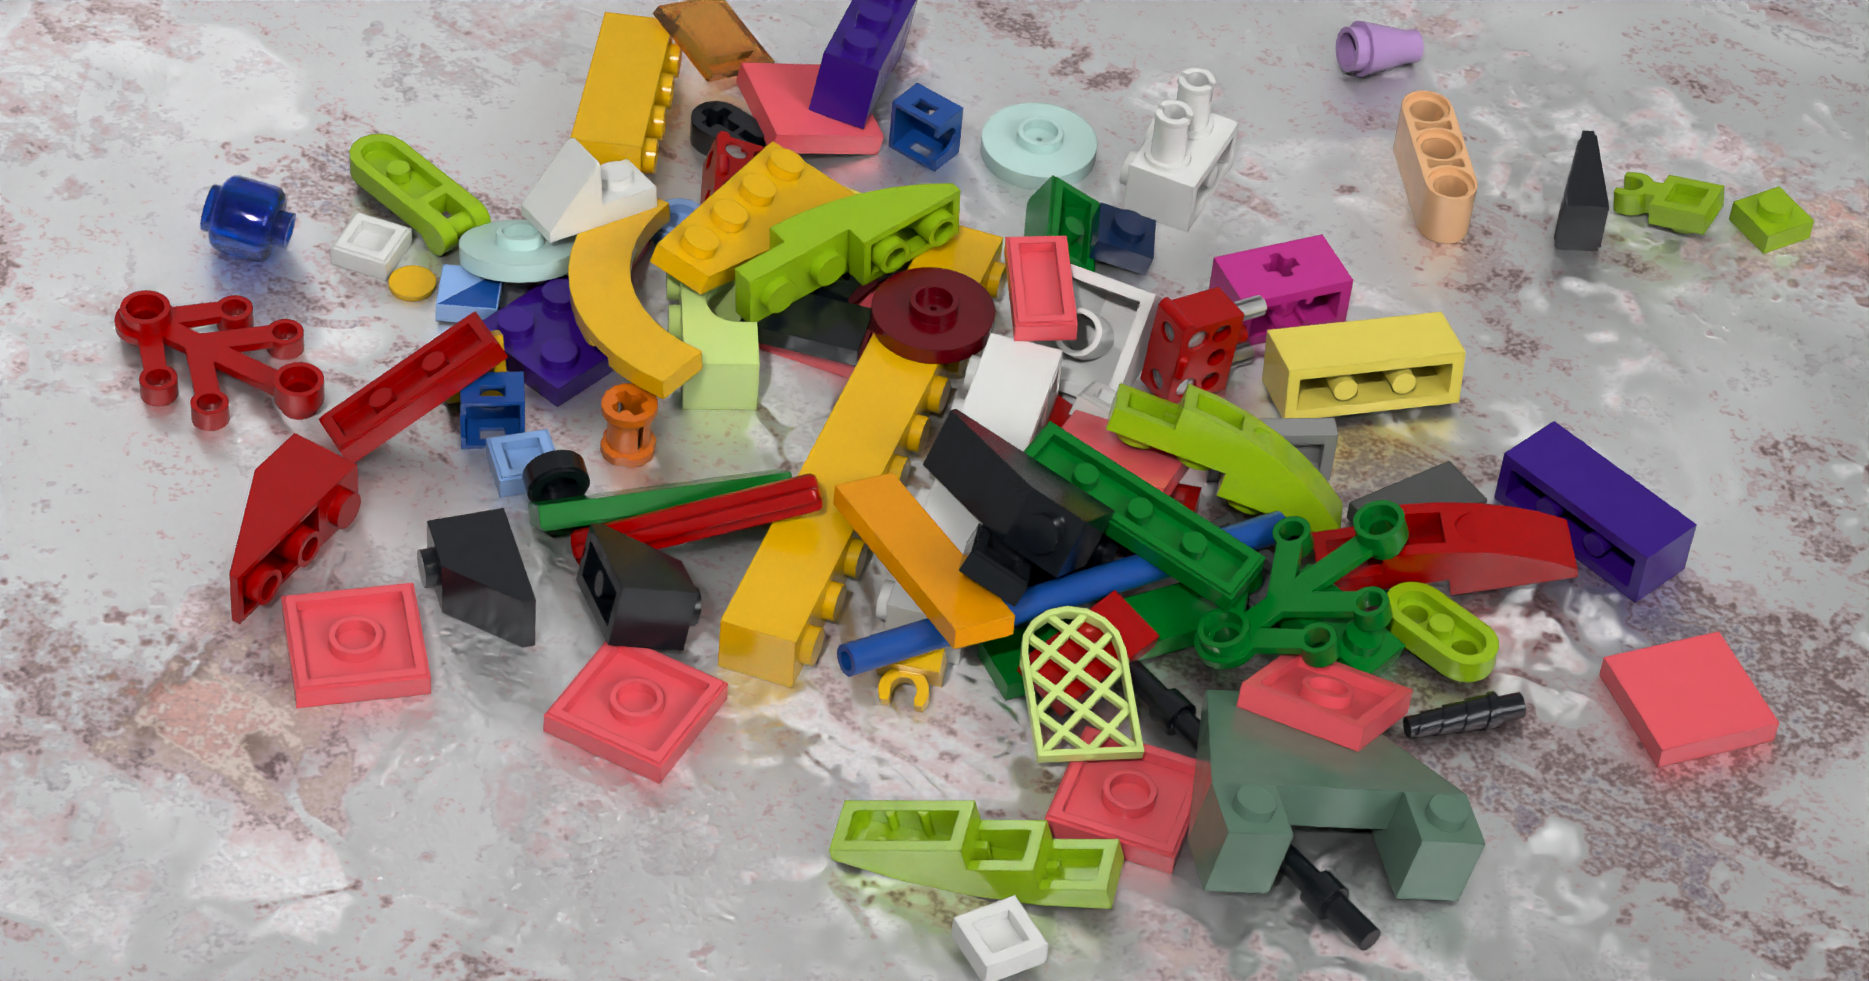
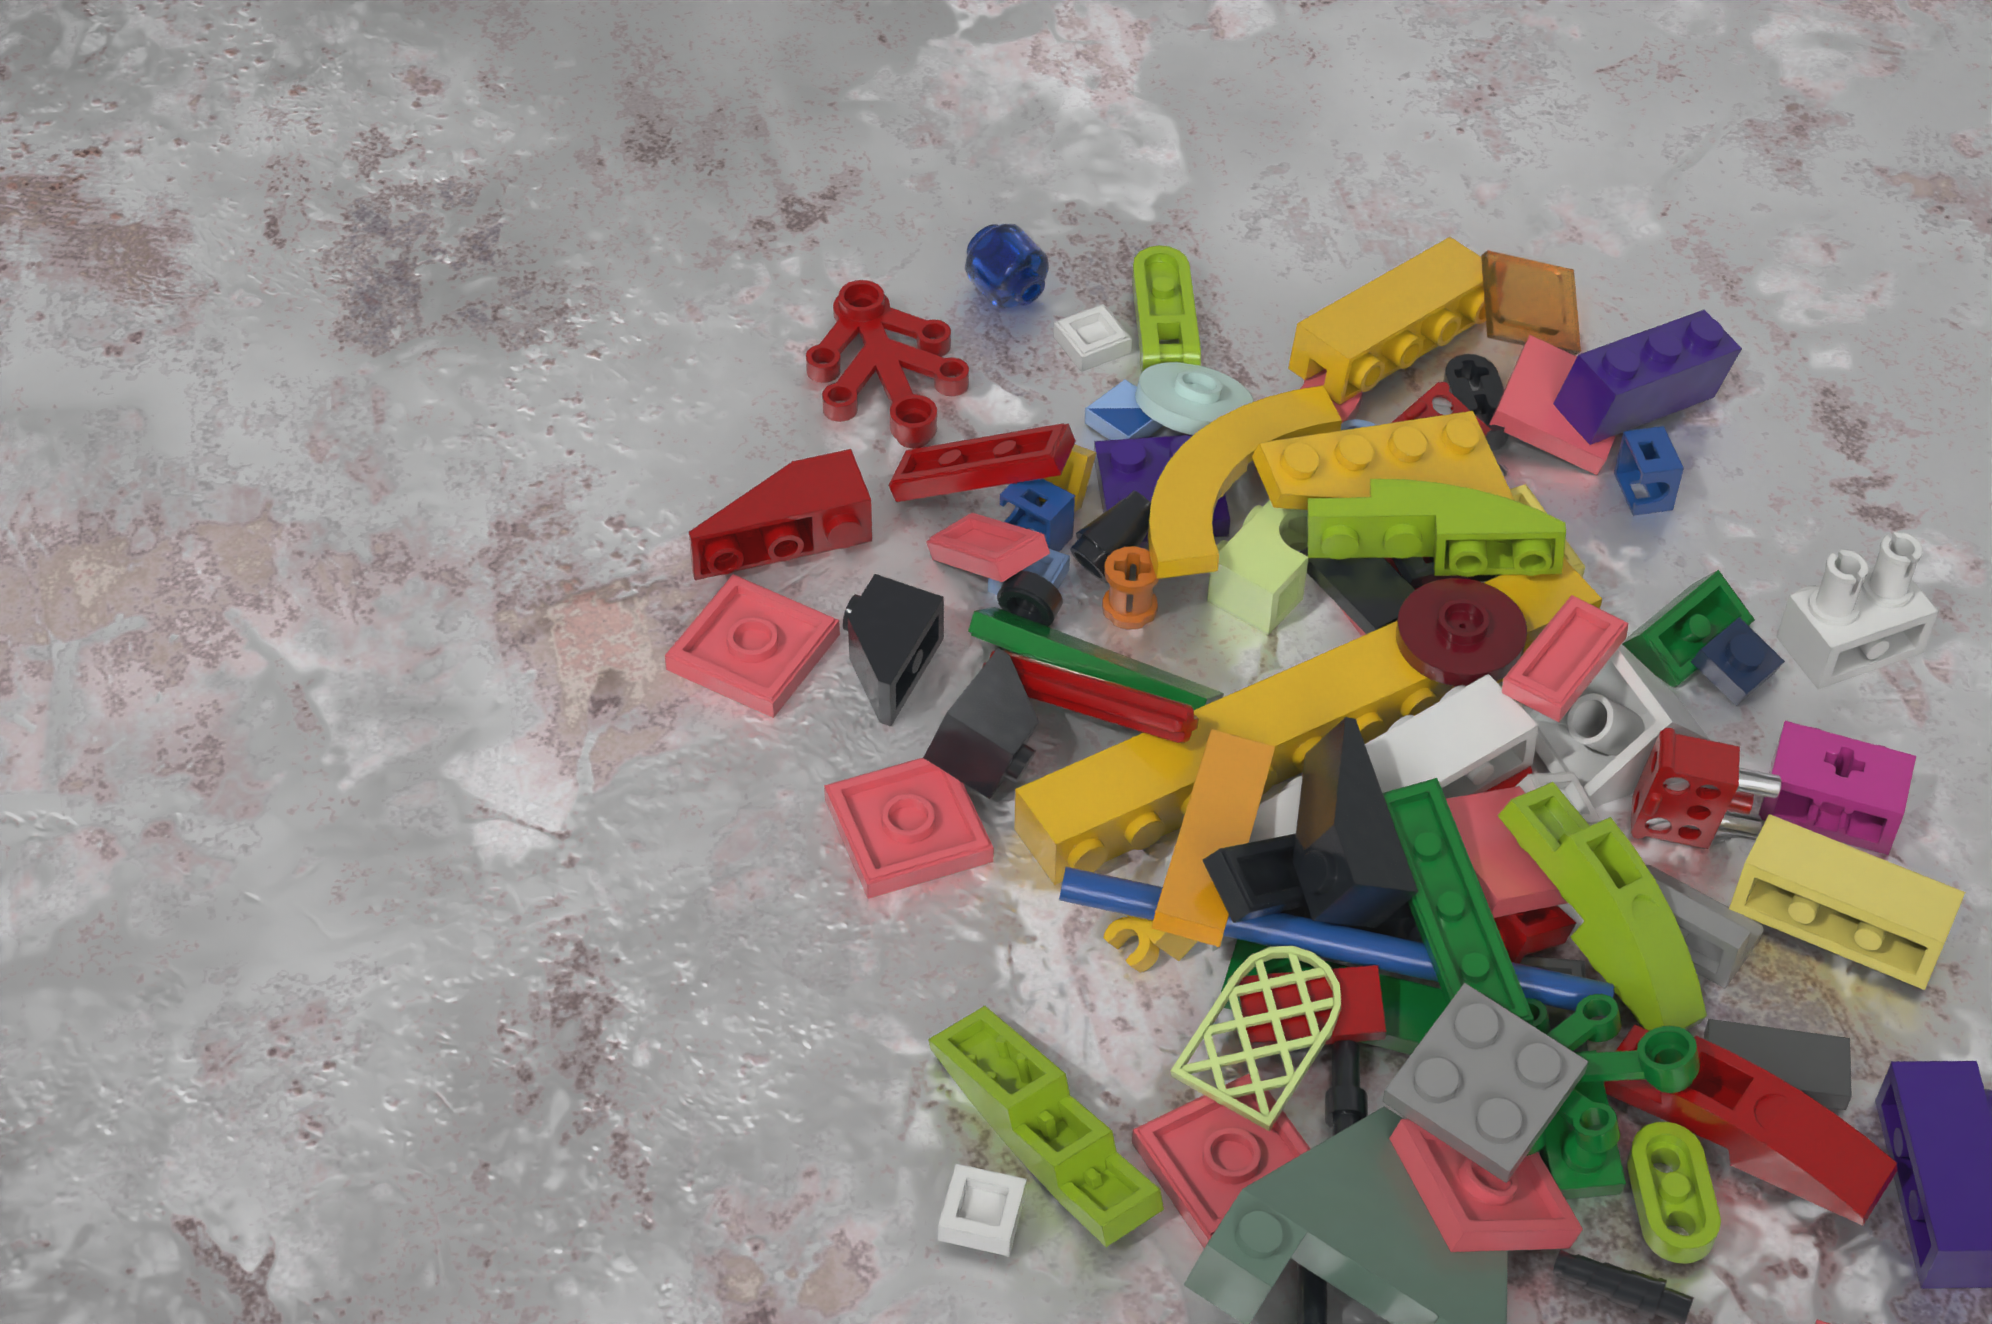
camera: 45 degrees right, 5 degrees up
yellow piece [388,265,436,302] -> none
white slope [521,138,657,243] -> none
light aqua piece [980,102,1097,190] -> none
none -> coral tile [926,513,1050,582]
none -> black cone [1070,490,1151,582]
none -> light grey plate [1382,983,1588,1183]

